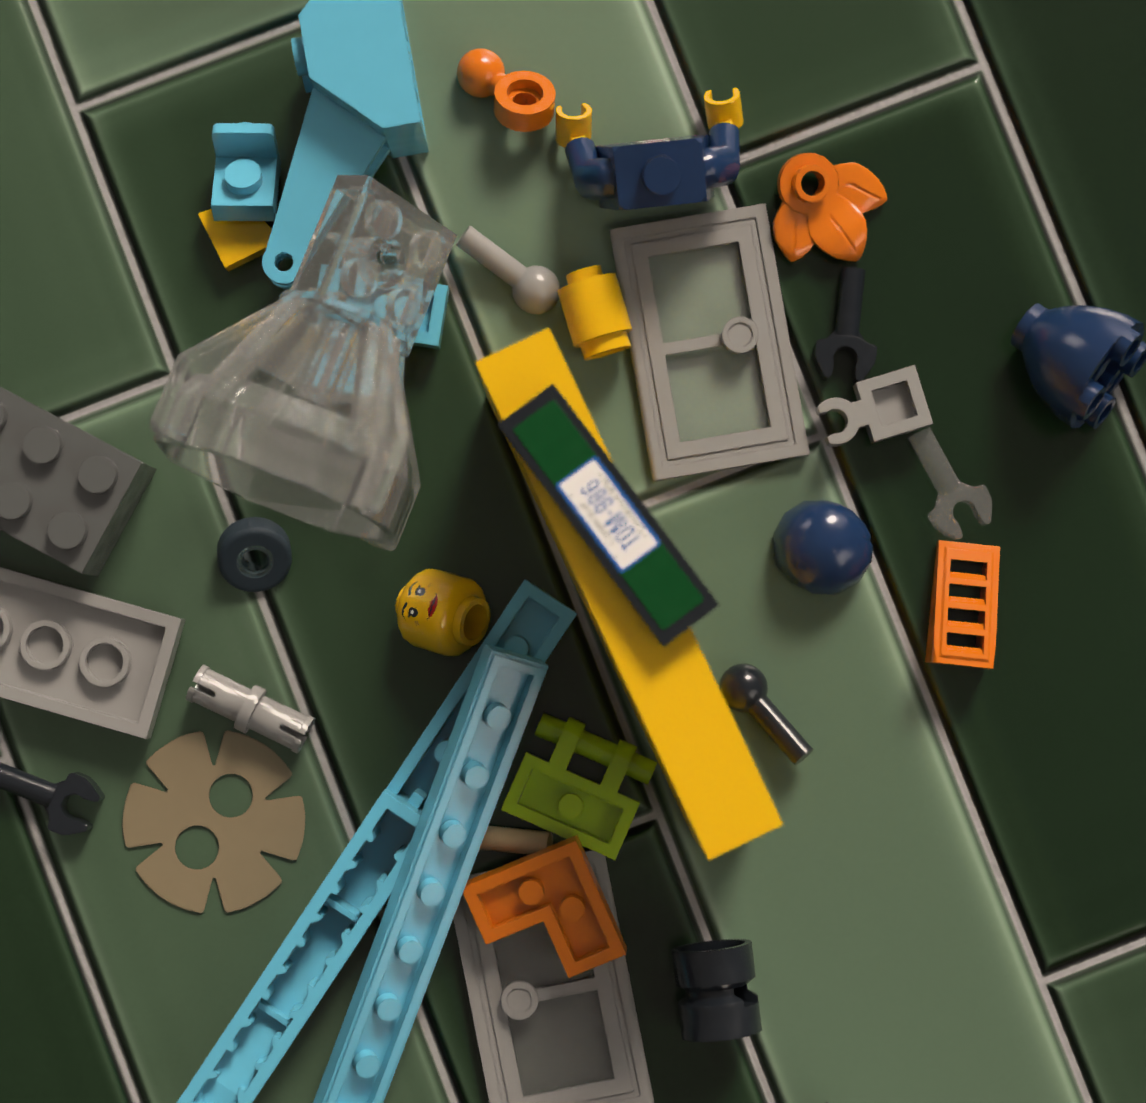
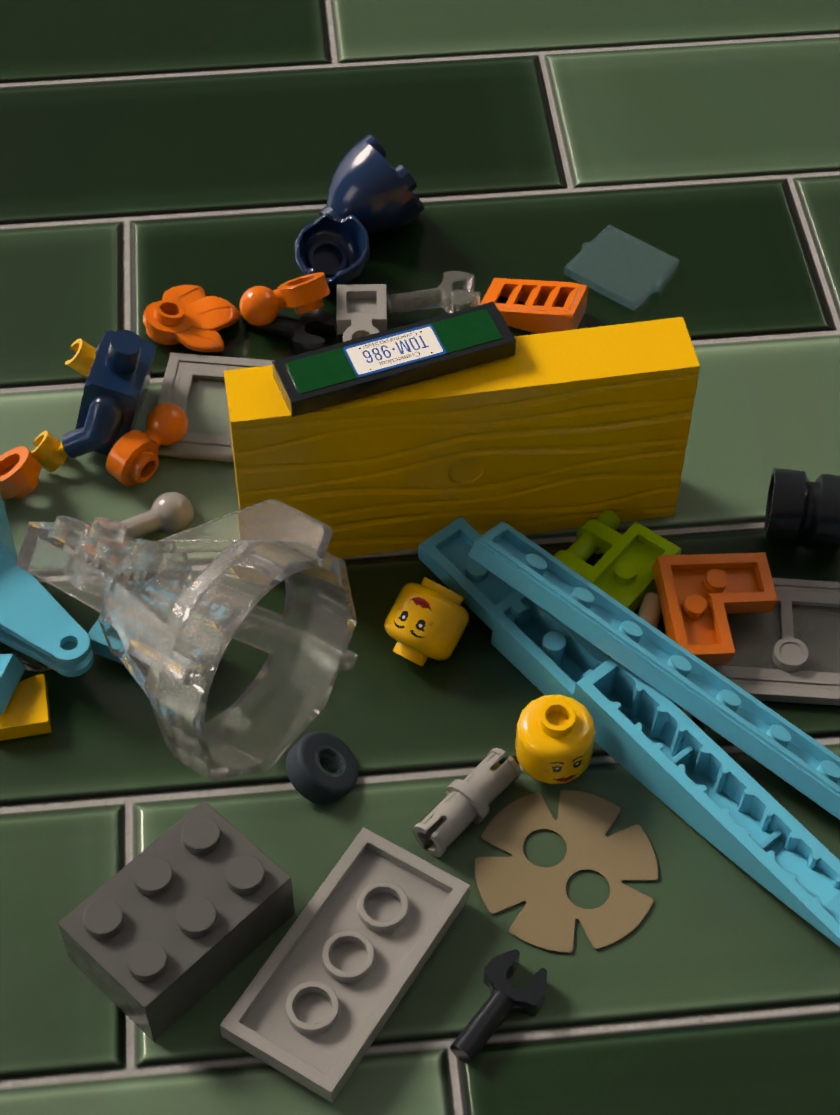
camera: 75 degrees left, 35 degrees down
yellow brick [557,265,633,361] -> none
none -> orange plate [106,403,189,486]
none -> orange plate [239,272,330,326]
none -> dark blue hair [294,213,370,288]
none -> yellow head [515,694,596,784]
none -> clear light blue piece [563,225,679,311]

